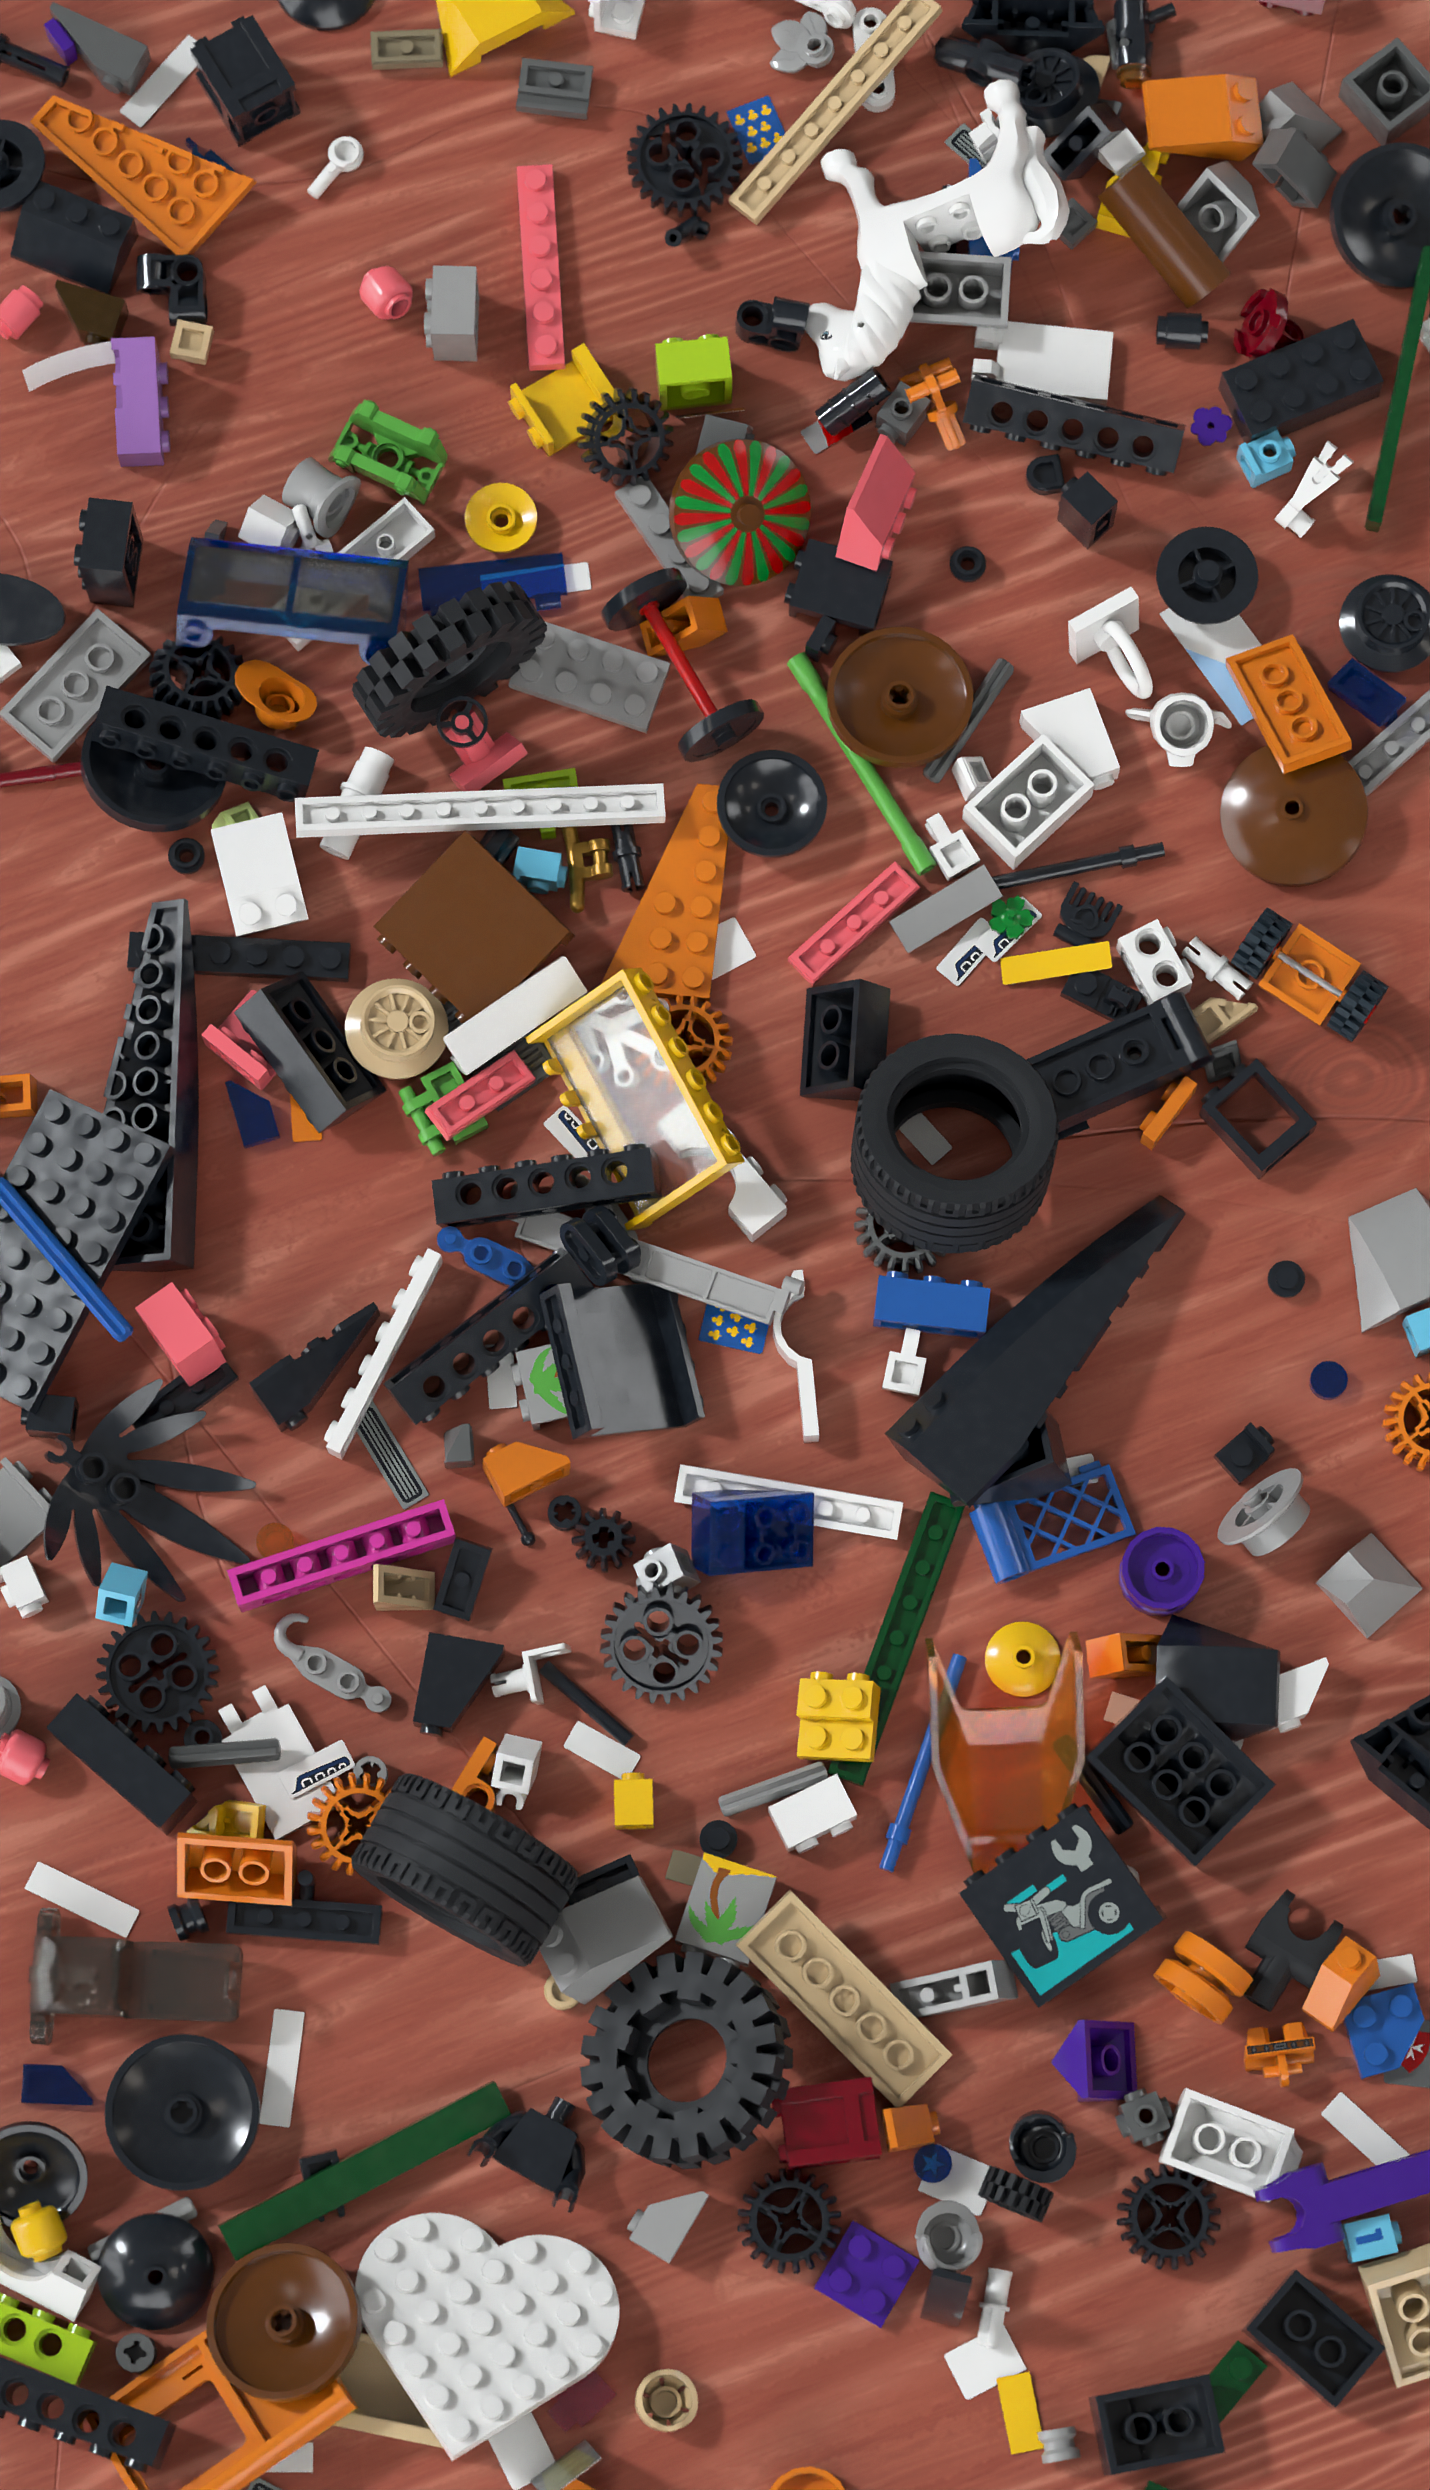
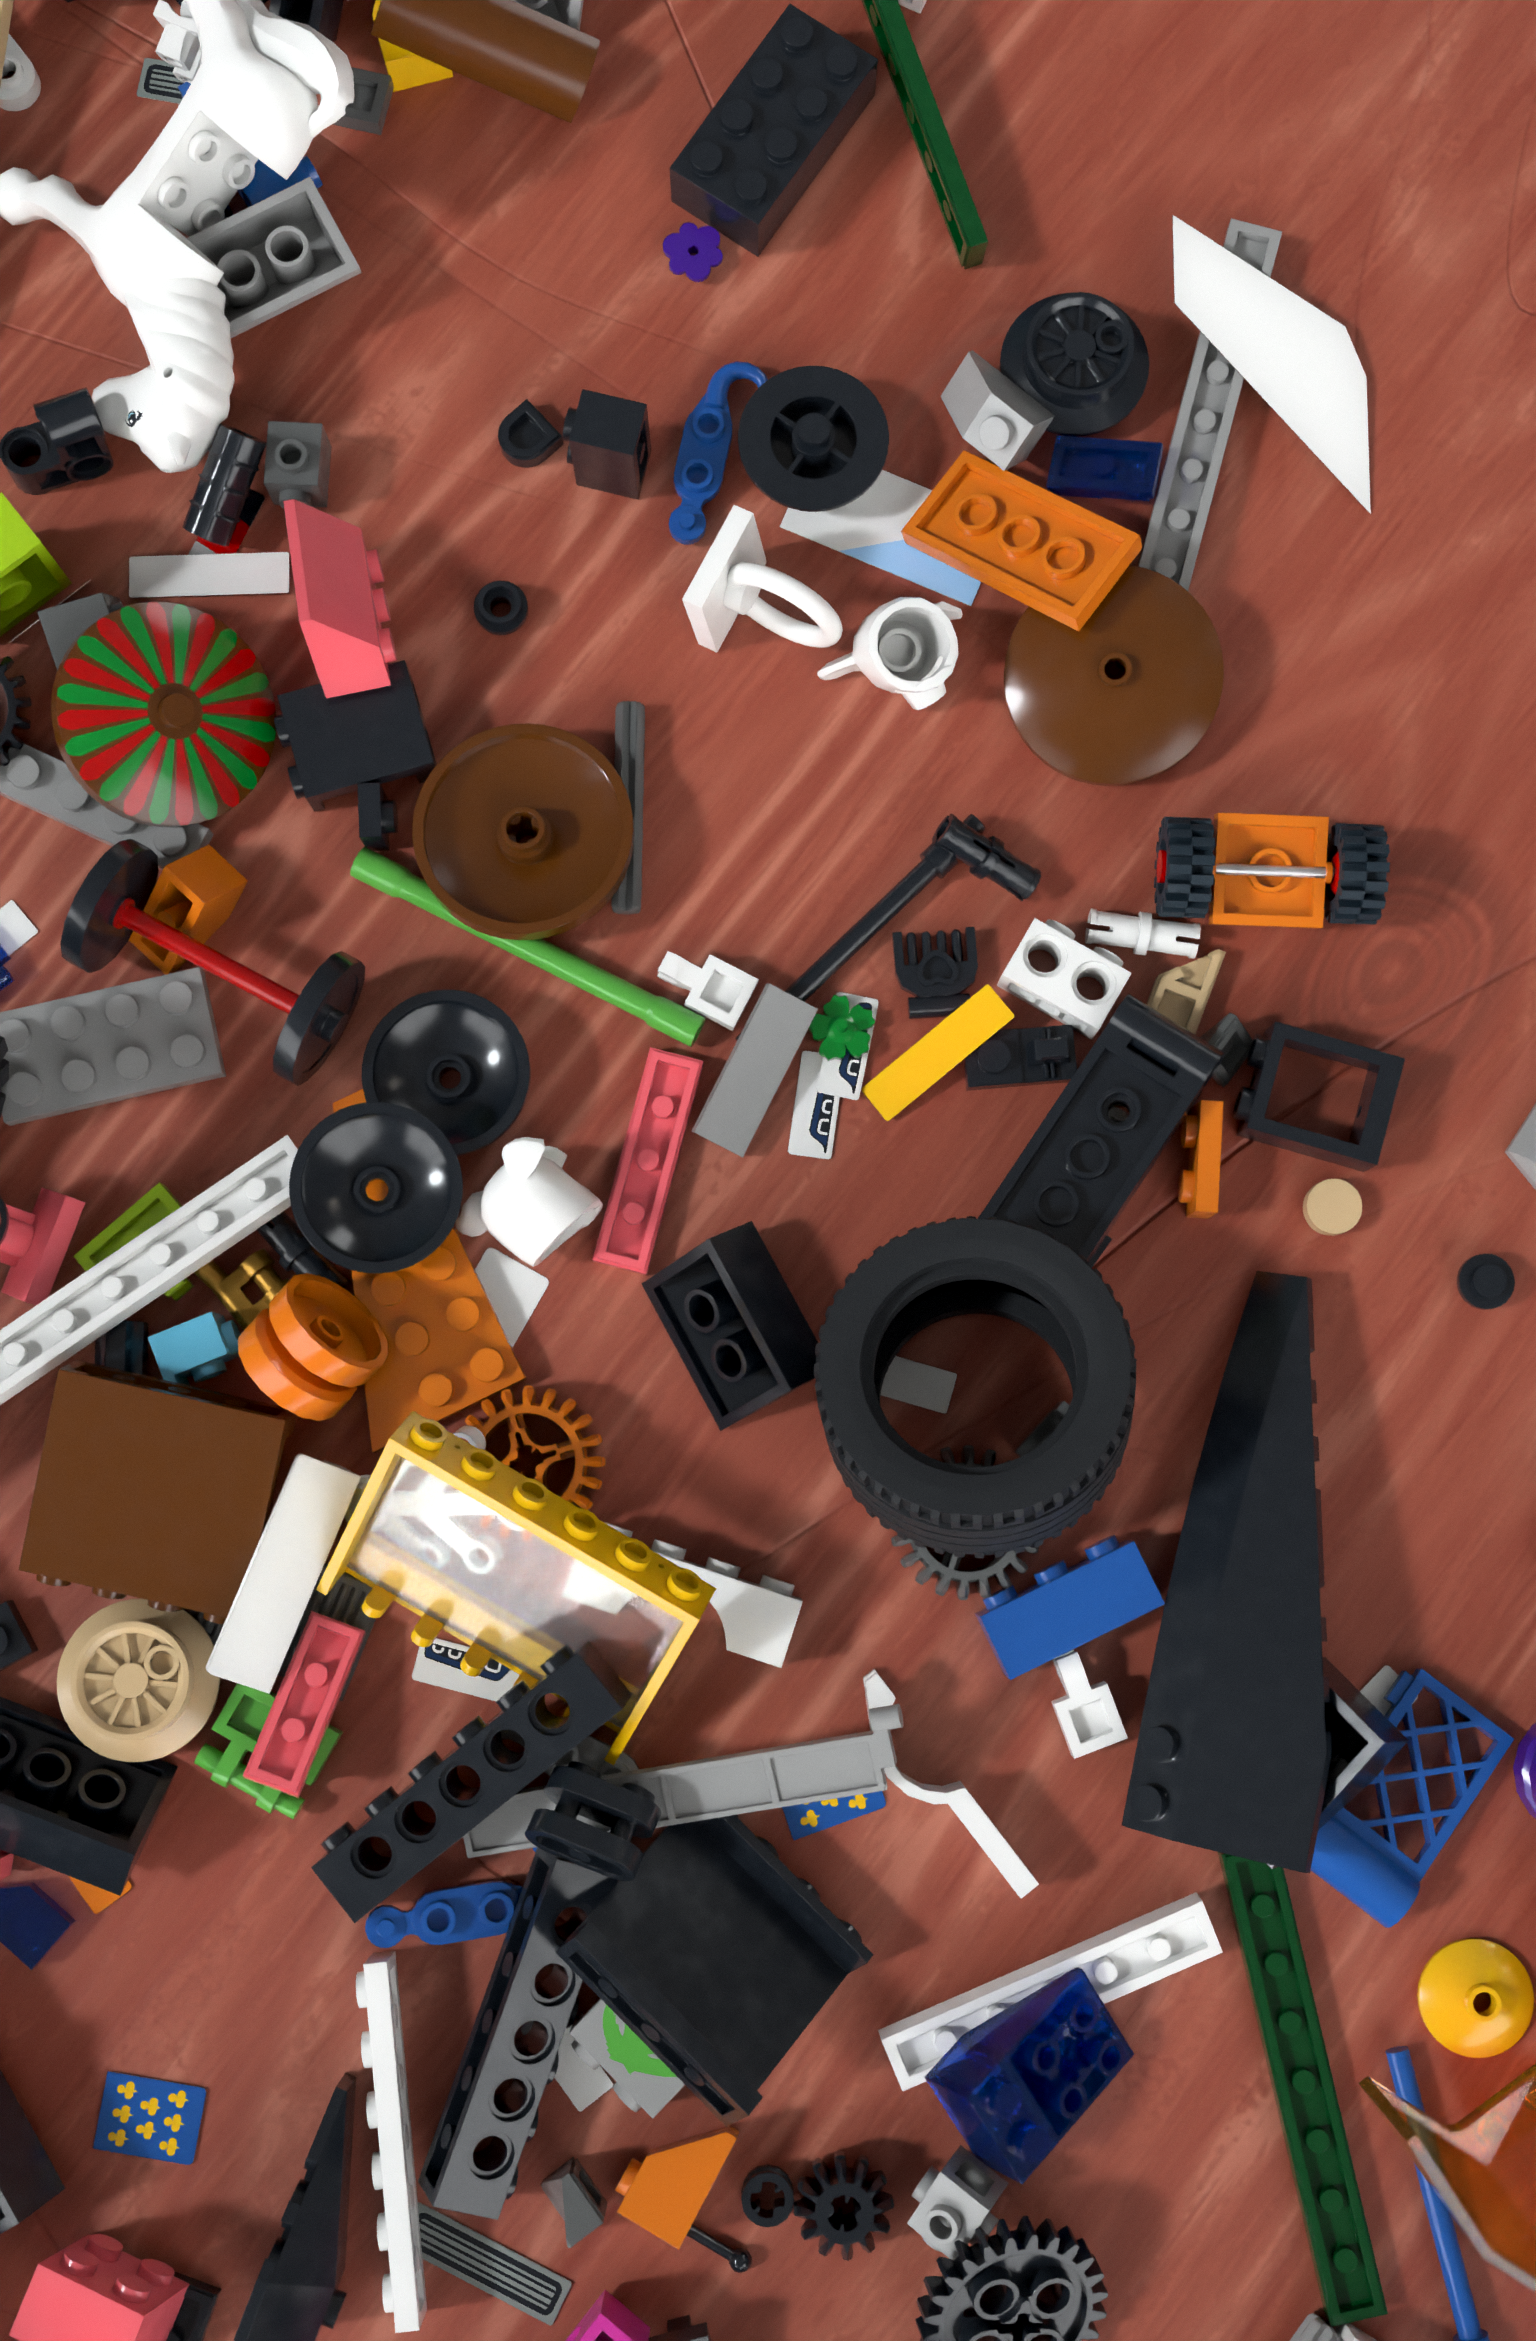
camera: 35 degrees left, 5 degrees up
yellow plate [796,1671,881,1762] -> none
orange axle [899,357,966,450] -> none
white slope [951,756,992,802] -> none
white brick [962,734,1095,870] -> none
black brick [963,375,1186,476] -> none
white tile [971,321,1113,405] -> none
white slope [1019,688,1120,790] -> none
black brick [1156,312,1208,350] -> none
dark red tile [1234,288,1305,360] -> none
medium azure brick [1236,430,1296,488] -> none
white piece [1274,440,1354,538] -> none
none -> blue sticker [93,2071,206,2165]
none -> white sticker [129,552,289,598]
none -> orange wheel [238,1273,388,1421]
none -> black dish [289,1102,463,1273]
none -> white piece [456,1137,603,1267]
none -> blue piece [669,361,768,545]
none -> black pin [932,814,1041,901]
none -> light grey slope [940,350,1055,471]
none -> tan tile [1303,1179,1362,1236]

